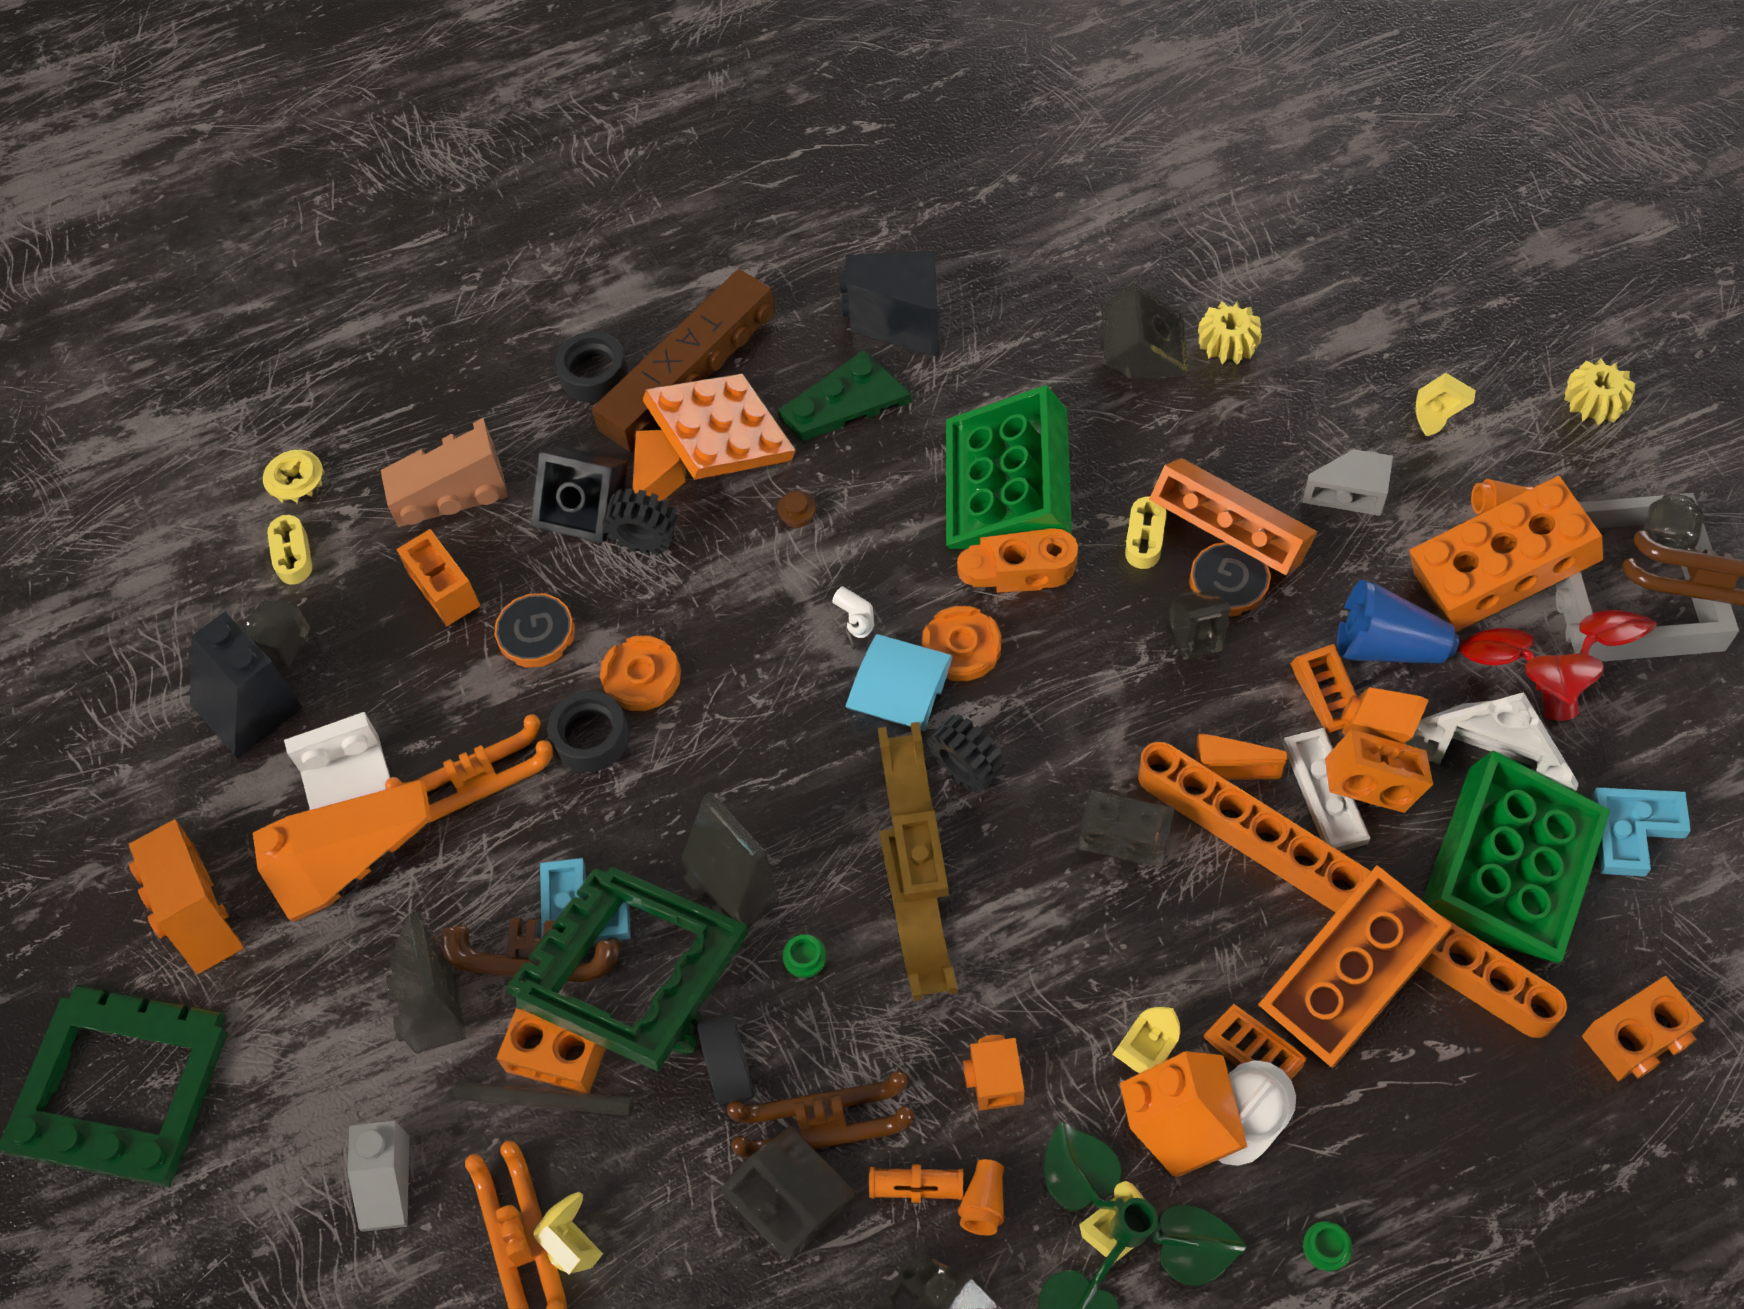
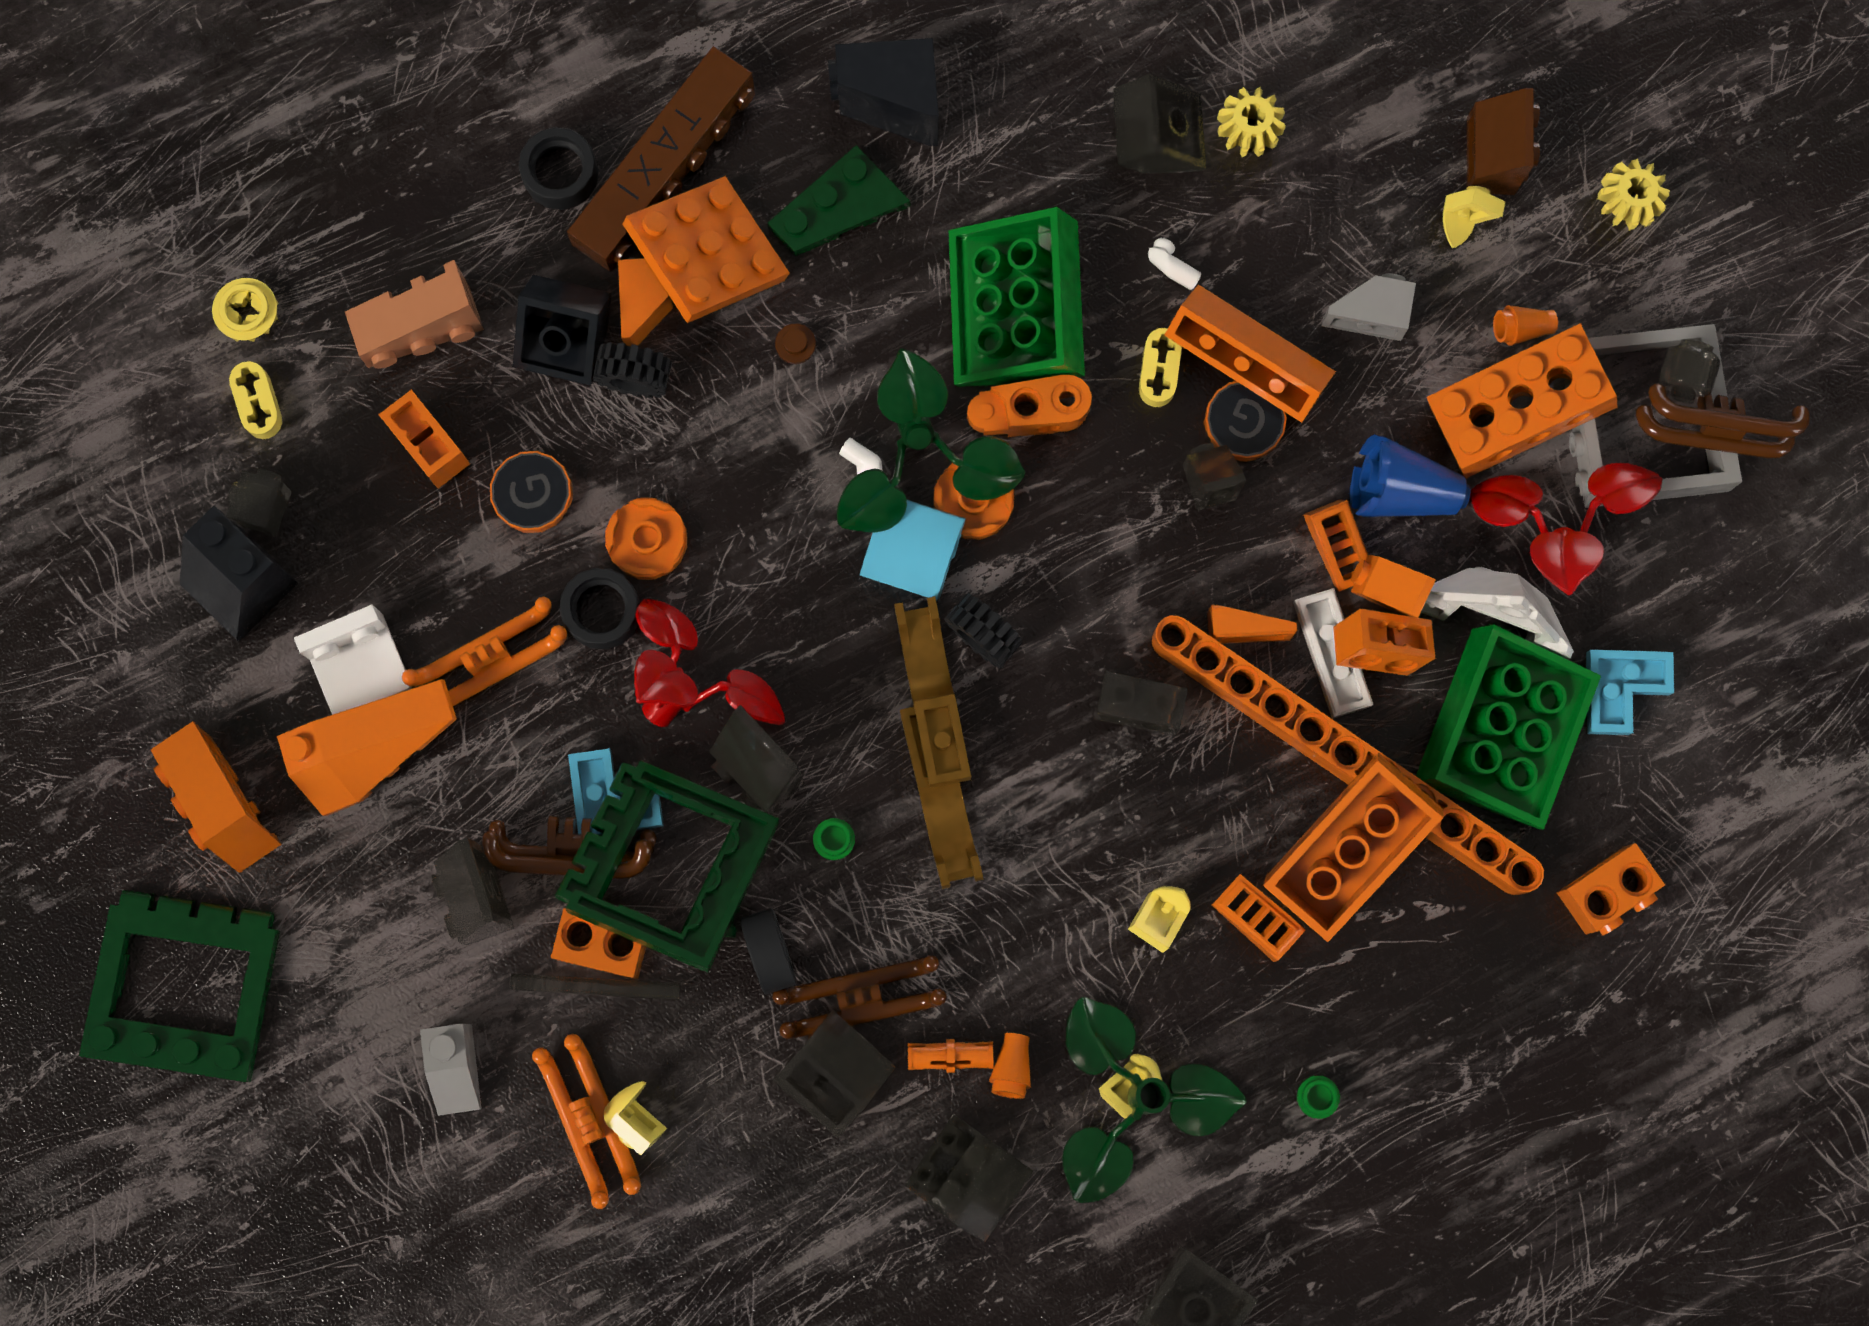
camera: 10 degrees left, 20 degrees up
orange brick [963,1035,1025,1111] -> none
orange slope [1119,1051,1248,1177] -> none
white piece [1218,1060,1296,1166] -> none
none -> red plant [634,598,785,727]
none -> dark green plant [836,349,1025,533]
none -> white arm [1148,238,1201,290]
none -> reddish brown slope [1467,88,1540,195]

